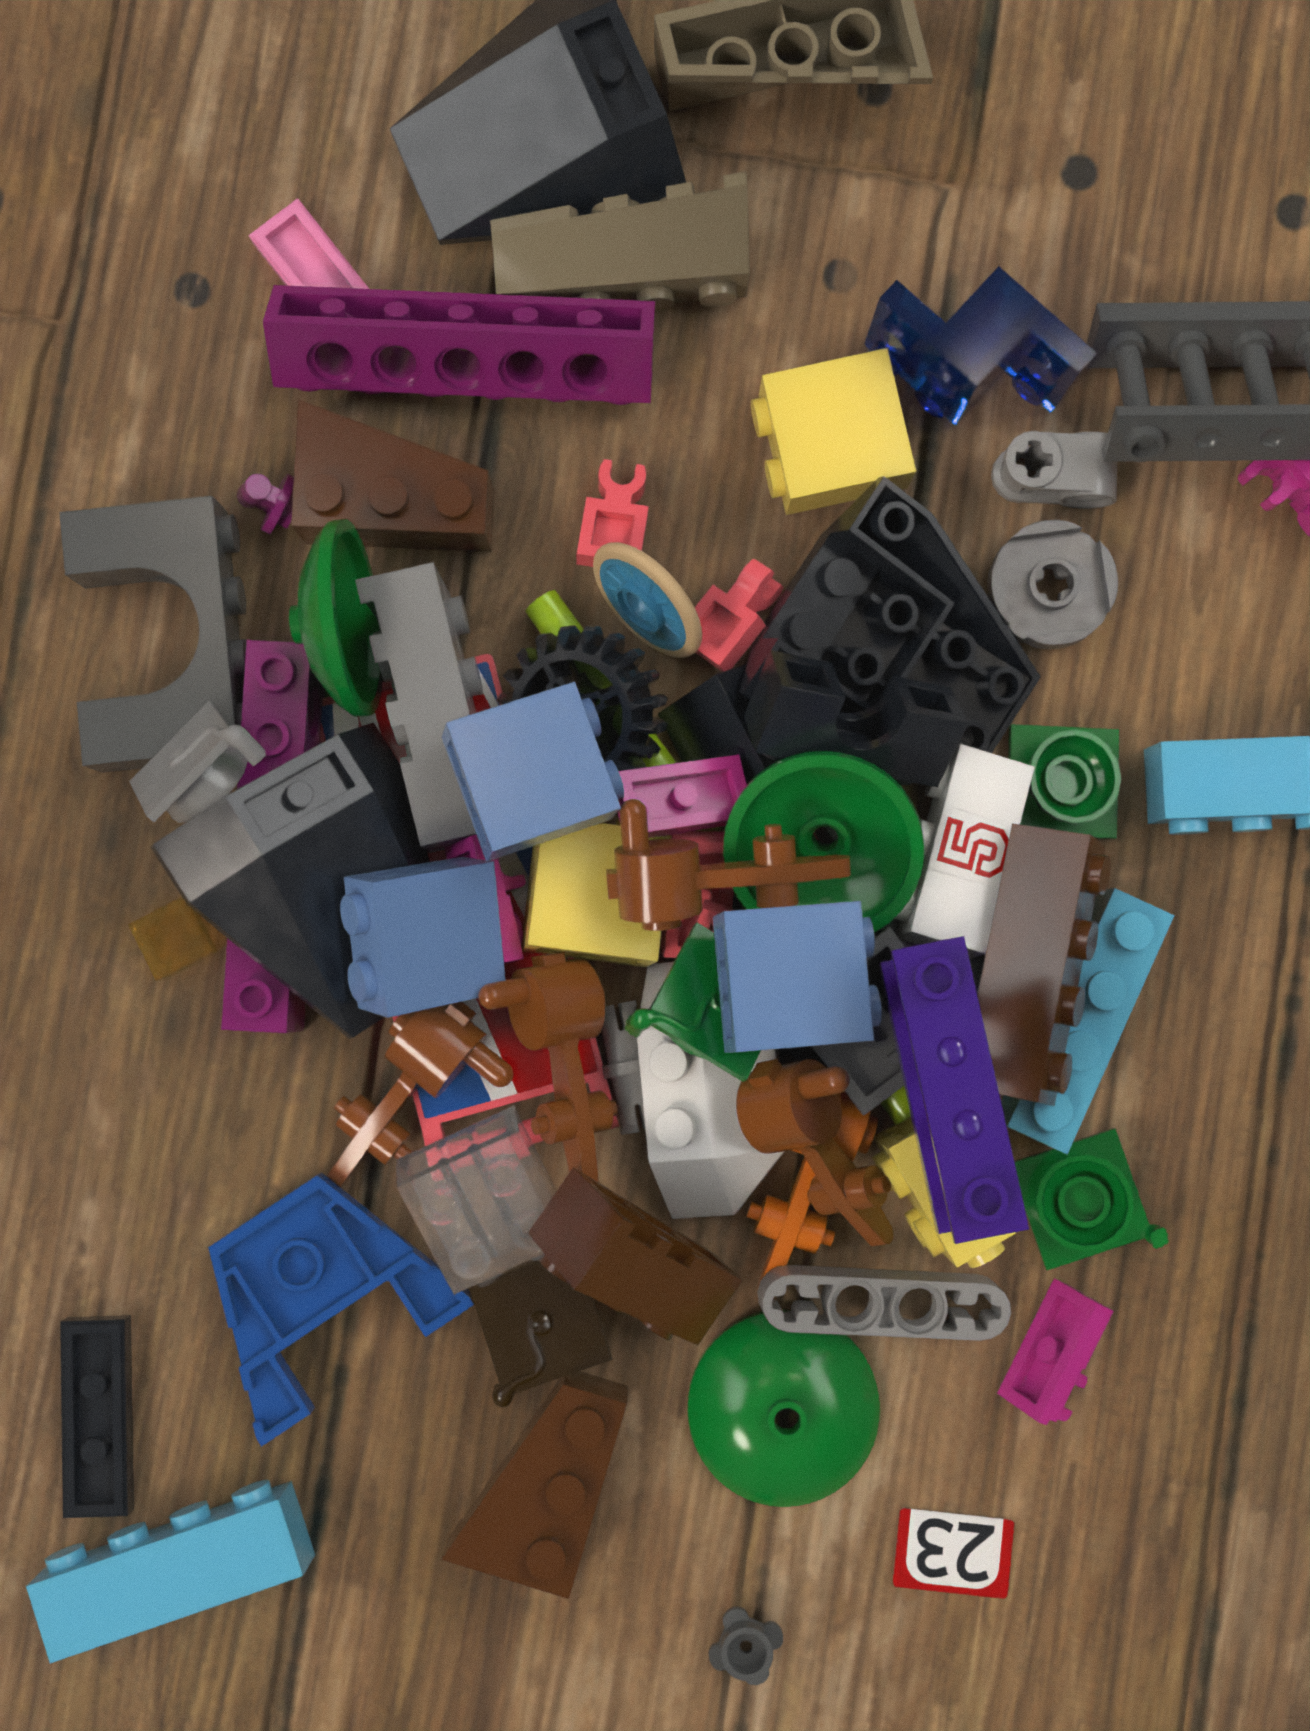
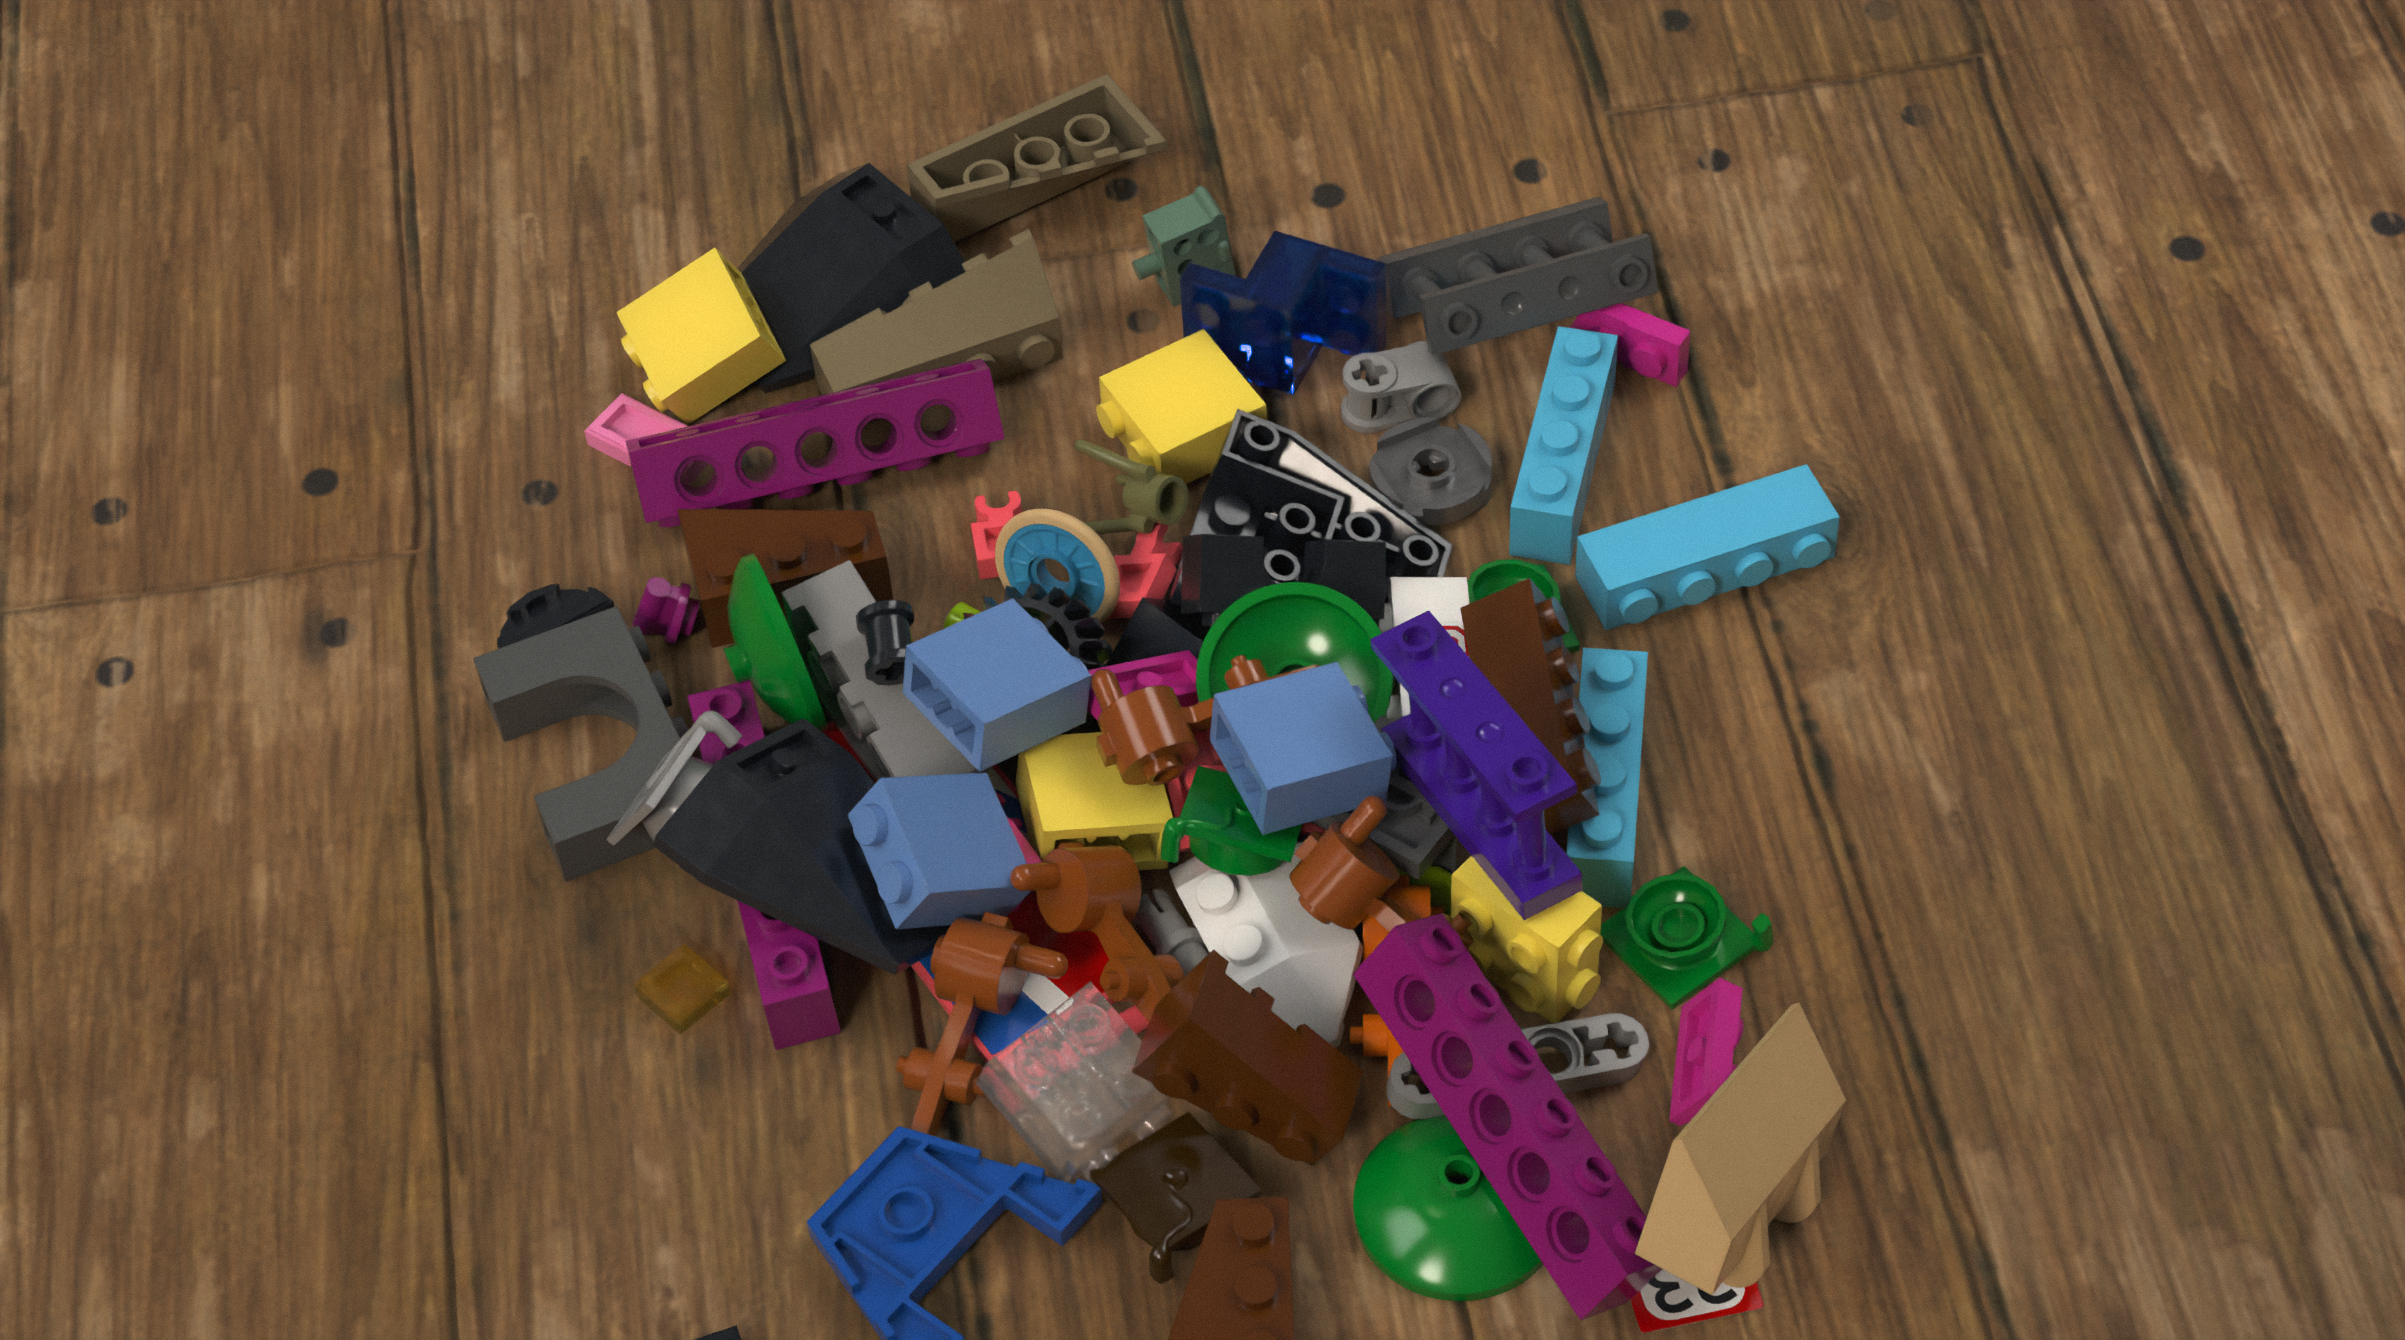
camera: 15 degrees left, 35 degrees down
none -> black plate [497,584,615,649]
none -> light yellow brick [616,248,786,425]
none -> black bush [856,600,914,686]
none -> olive plant [1075,439,1188,535]
none -> sand green piece [1132,186,1236,307]
none -> magenta brick [1353,913,1662,1321]
none -> medium azure brick [1509,326,1618,565]
none -> tan piece [1635,1003,1846,1295]

